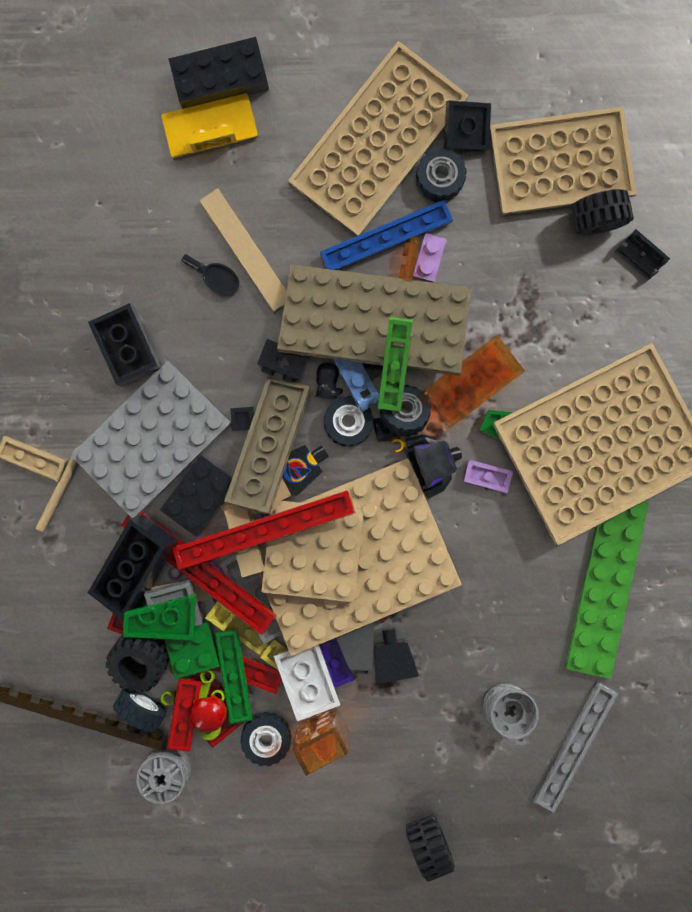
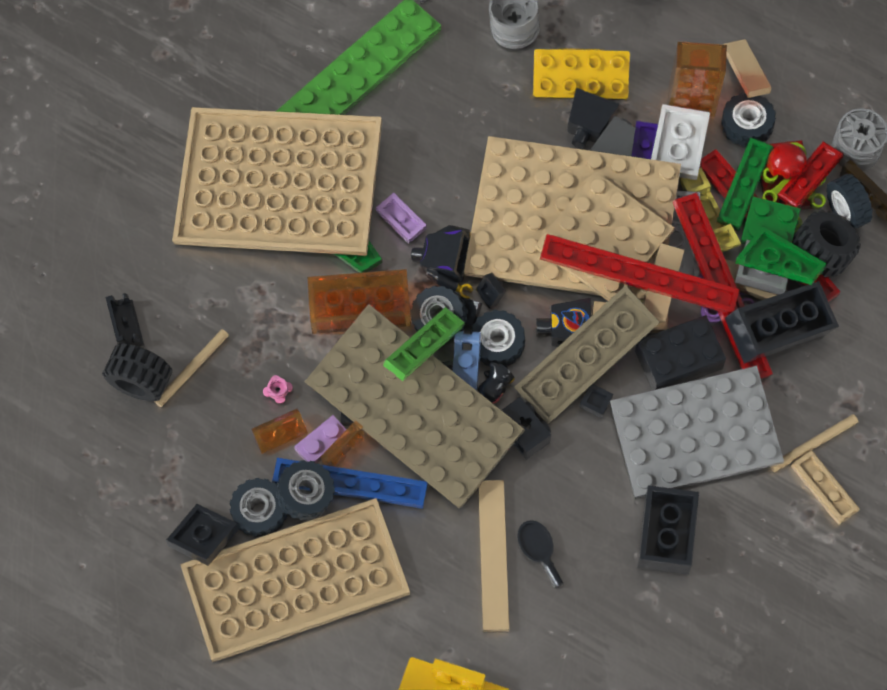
camera: 150 degrees left, 20 degrees down
tan plate [490,106,637,215] -> none
none -> tan bar [155,329,229,407]
none -> clear orange plate [251,409,308,454]
none -> bright pink plate [263,375,293,404]
none -> black wheel [276,460,335,520]
none -> black plate [476,273,506,308]
none -> yellow bracket [533,48,630,99]
none -> tan tile [723,39,771,98]

